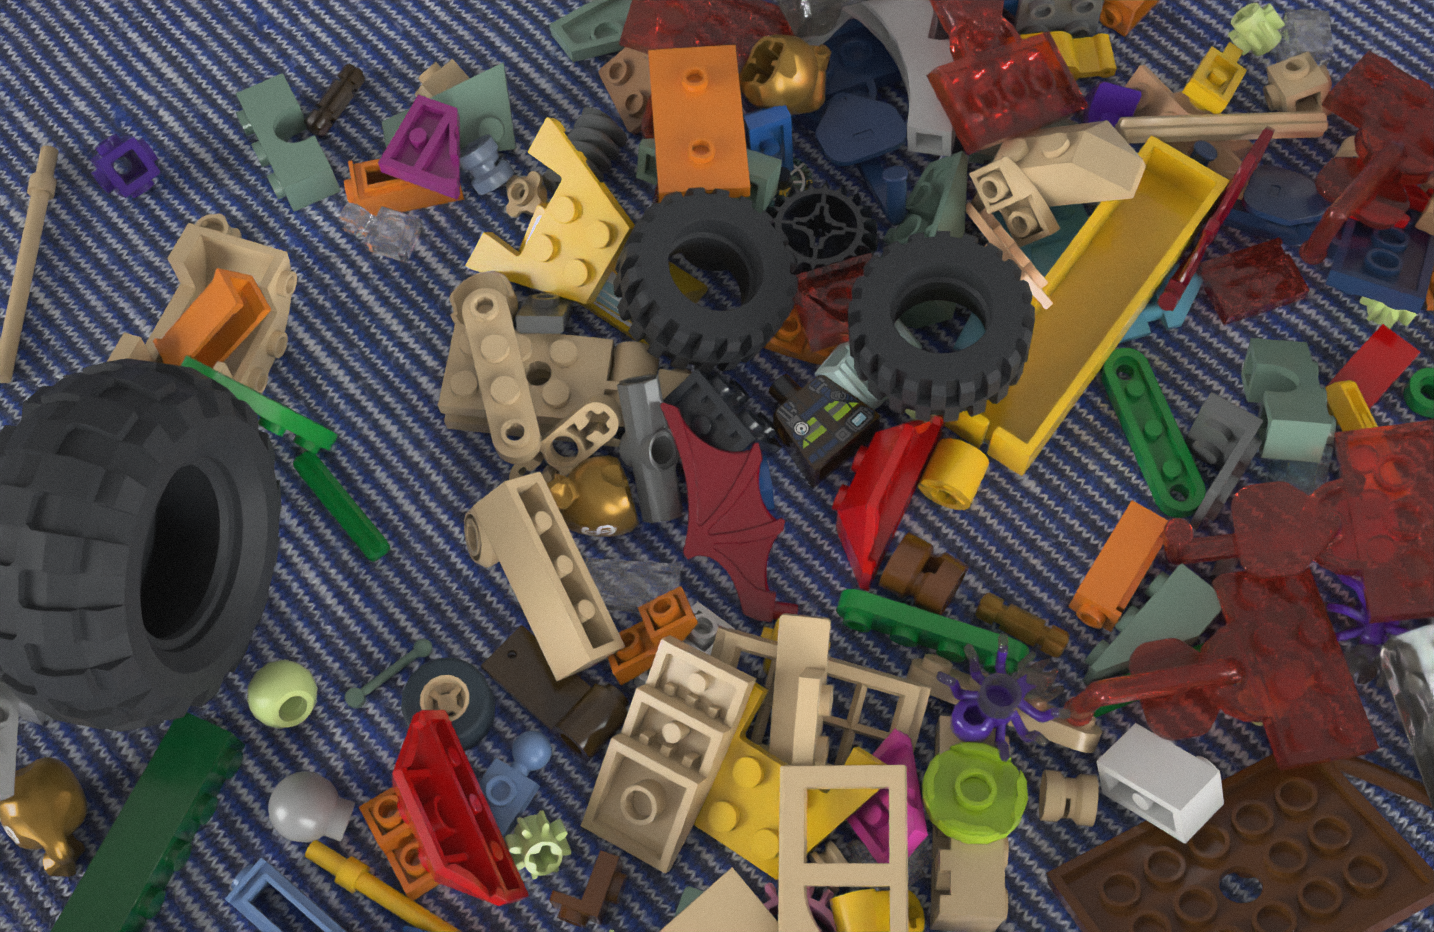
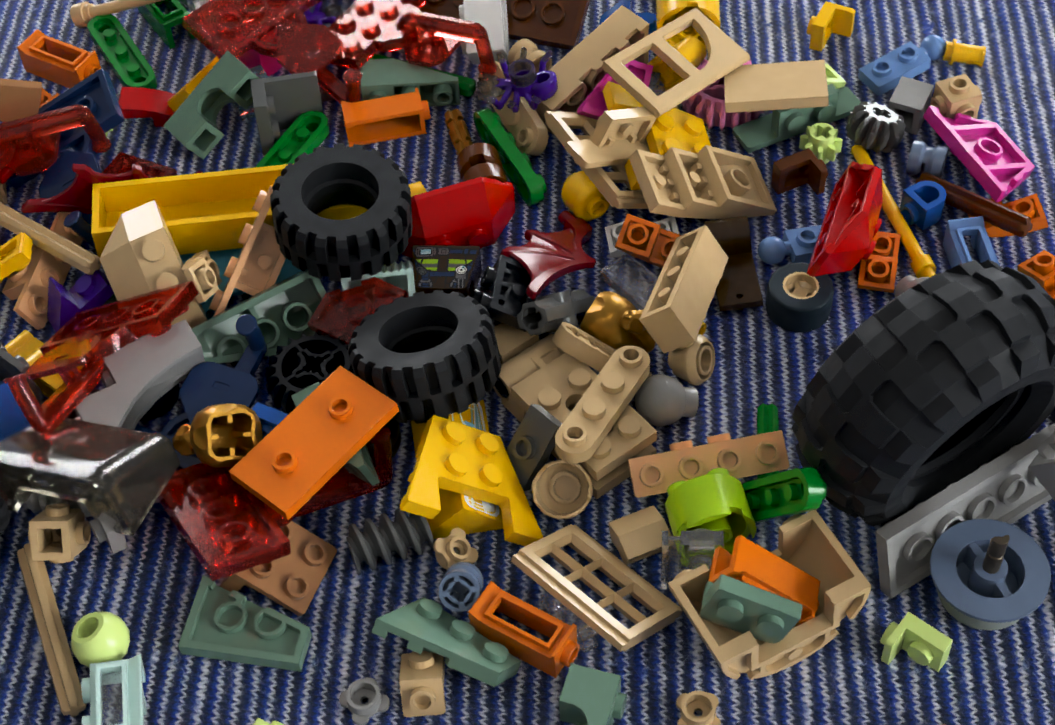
camera: 135 degrees left, 15 degrees down
sand green hinge [345,638,432,709] -> none
magenta wing [378,94,460,199] -> none
yellowish green gear [504,811,571,879] -> none
lime tile [922,742,1028,844] -> none
none -> light grey plate [339,677,390,725]
none -> tan piece [511,524,683,652]
none -> tan piece [608,505,674,565]
none -> light nougat bracket [627,430,790,498]
none -> light grey piece [634,374,699,427]
none -> clear plate [661,528,724,589]
none -> lime brick [665,468,757,561]
none -> sand green slope [700,574,803,643]

